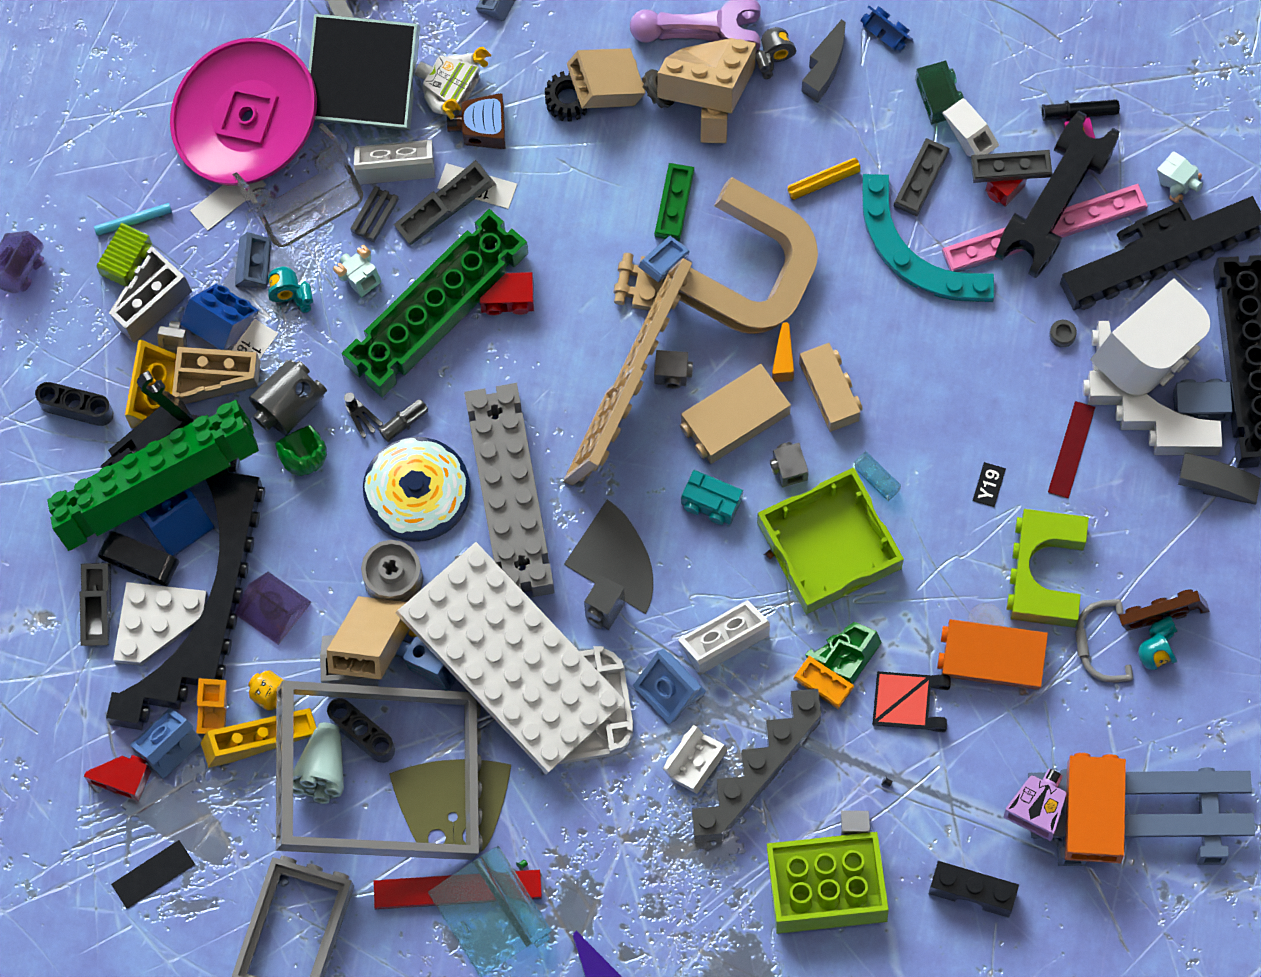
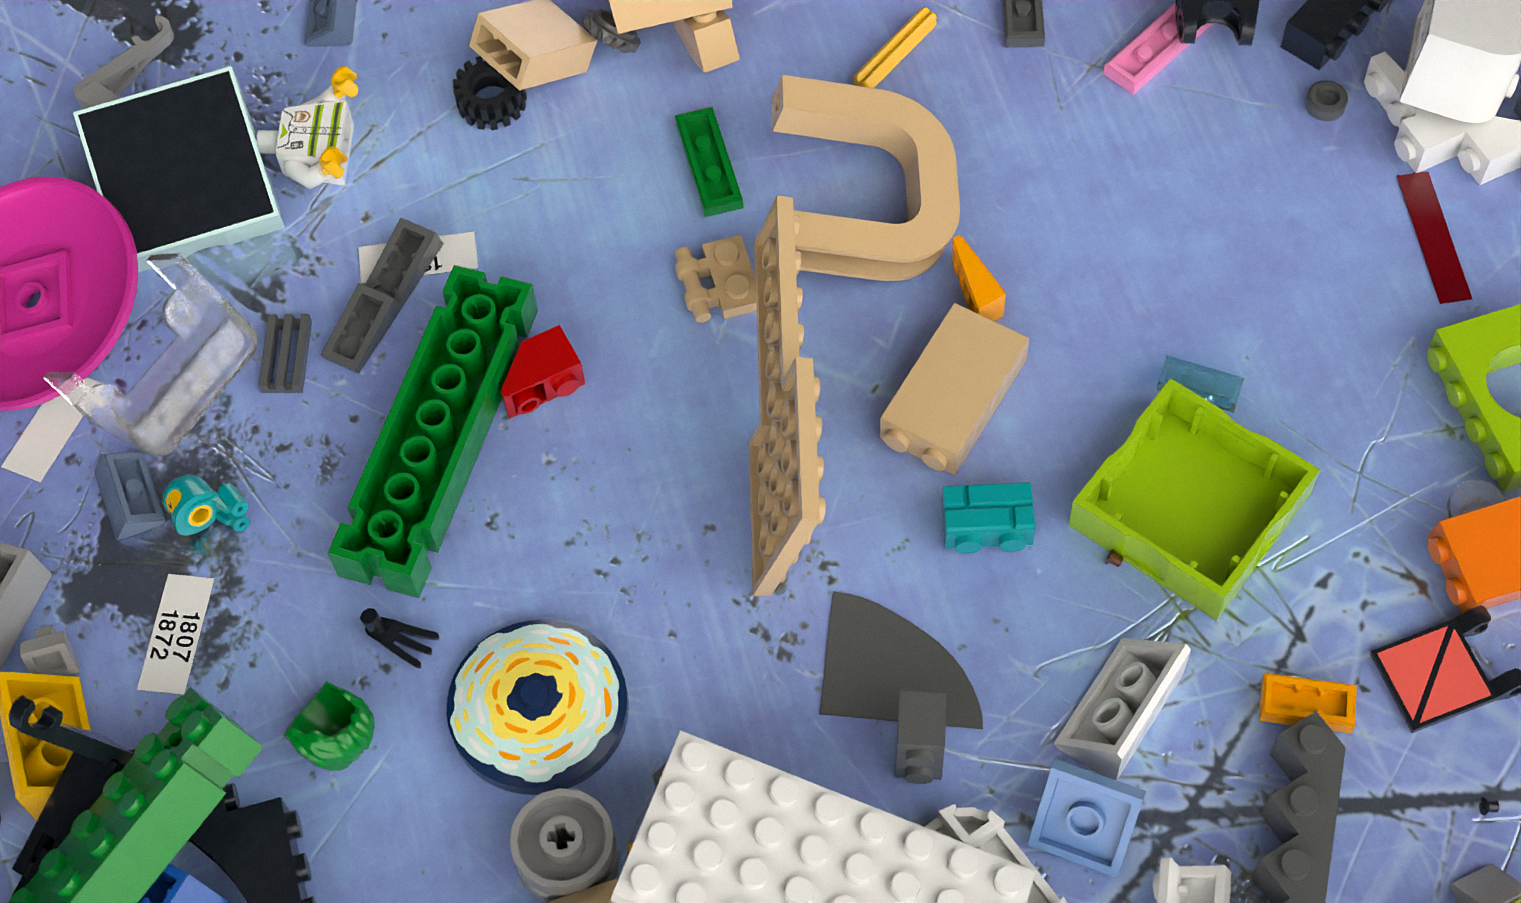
camera: 25 degrees left, 10 degrees down
tan wedge [172,347,261,404] -> none
blue slope [180,283,259,350] -> none
dark grey cylinder [249,359,327,435] -> none
light aqua piece [333,245,382,298] -> none
white slope [354,140,435,185] -> none
dark grey axle [378,399,428,442] -> none
torso [447,93,506,149] -> none
light grey brick [464,383,554,597] -> none
medium blue tile [638,236,690,283] -> none
flat silver brick [654,350,693,389] -> none
flat silver brick [770,442,809,487] -> none
tan brick [799,343,863,432] -> none
green slope [805,622,882,684] -> none
teal plate [862,174,994,302] -> none
black sticker [972,462,1006,507] -> none

